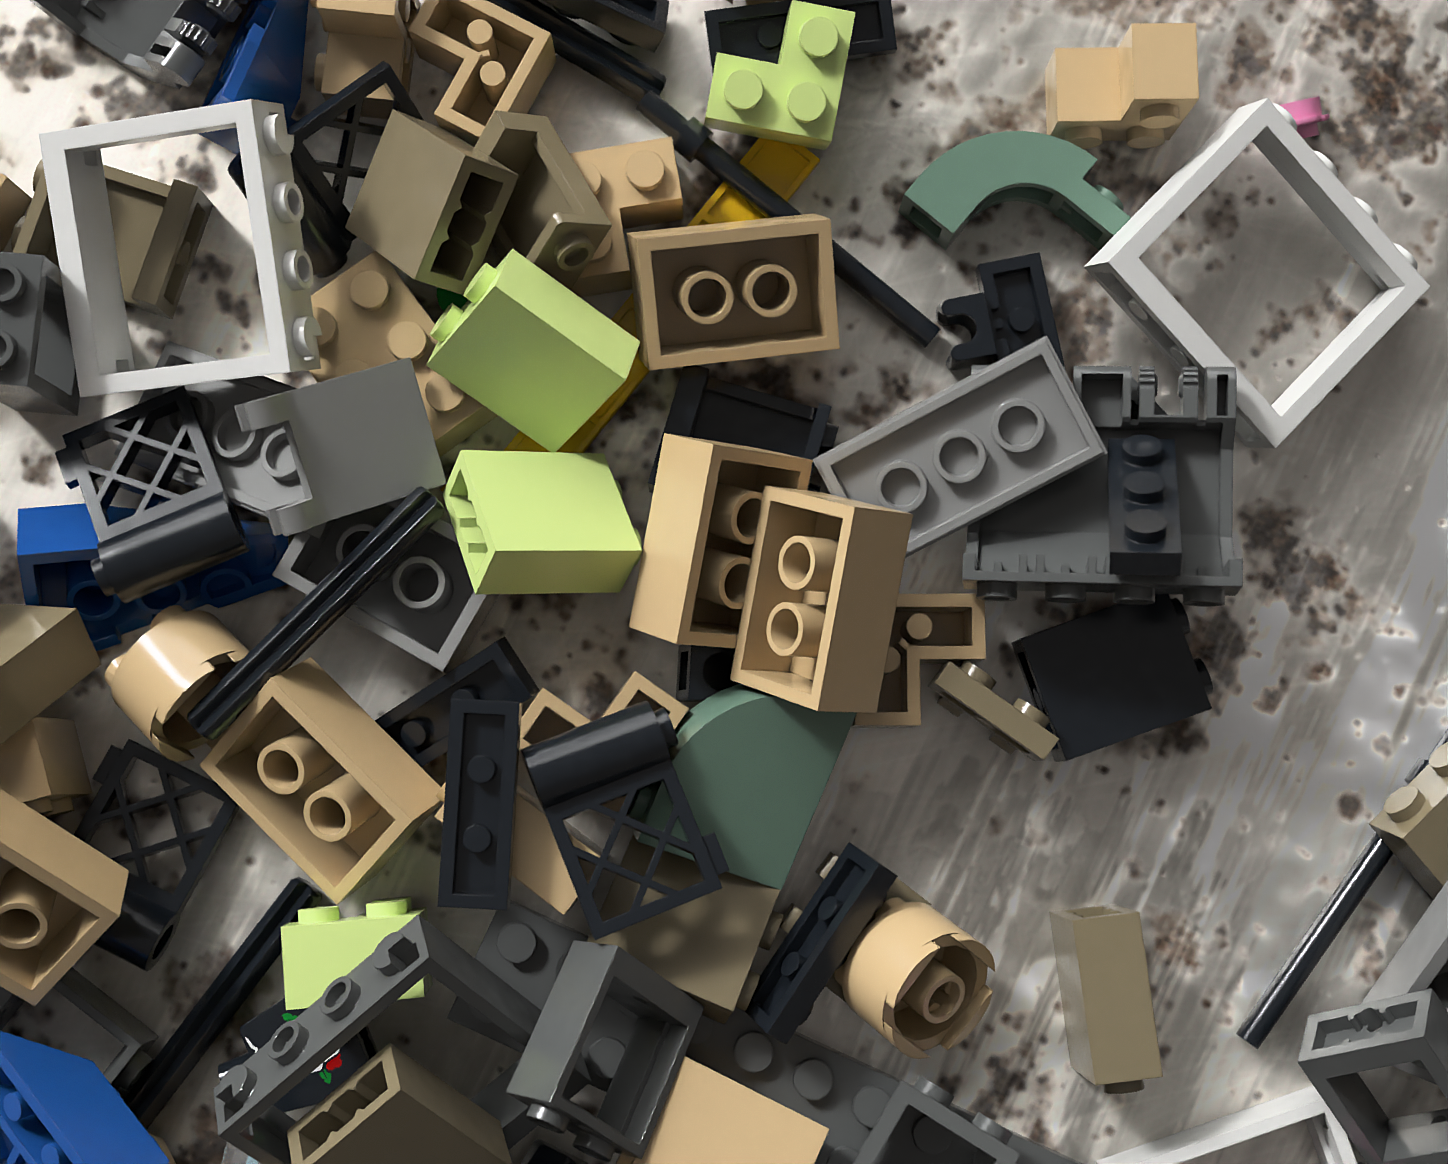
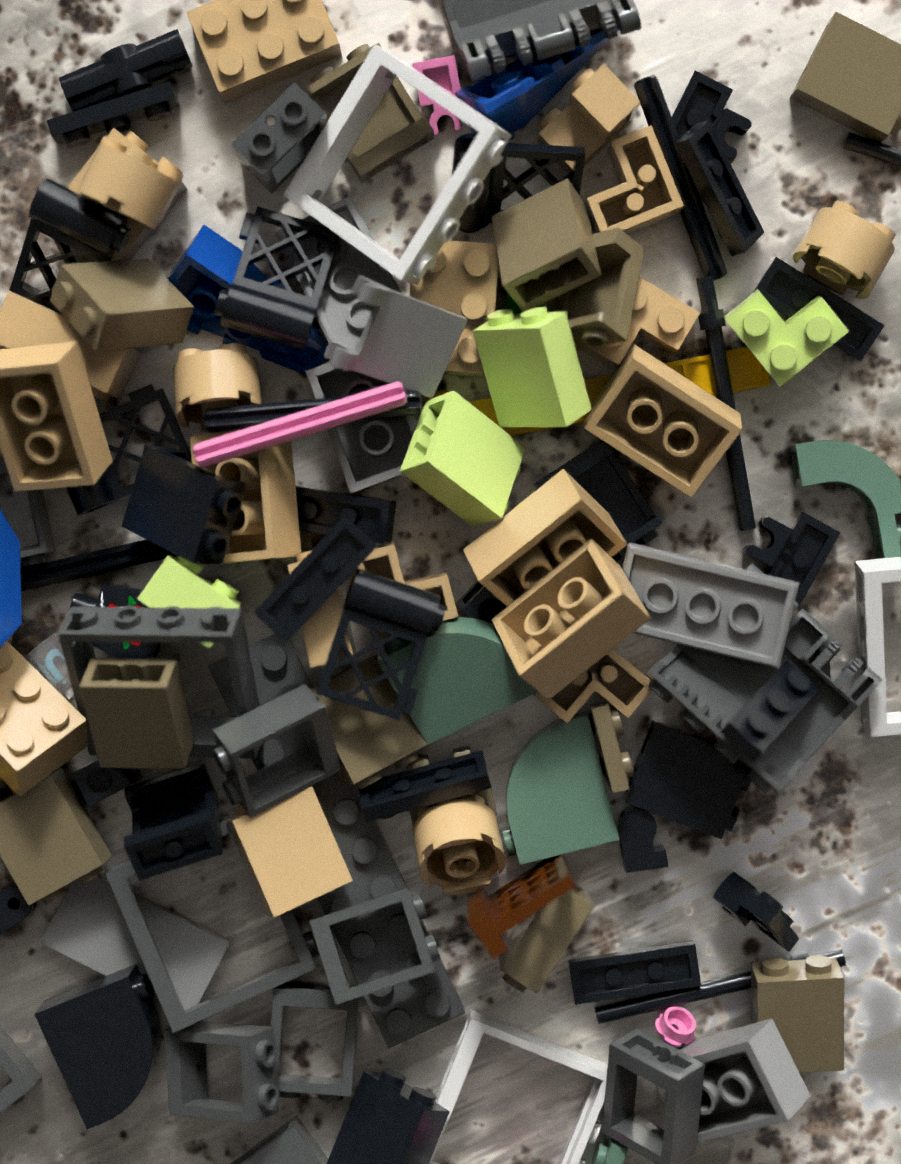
camera: 45 degrees right, 5 degrees up
none -> black panel [121,445,246,564]
none -> bright pink axle [193,382,407,468]
none -> bright pink plate [412,55,462,135]
none -> reddish brown fence [467,854,576,960]
none -> sand green brick [502,712,619,865]
none -> black plate [568,941,701,1005]
none -> black leg [617,805,668,873]
none -> bright pink plate [655,1006,696,1047]
none -> black plate [713,872,799,952]

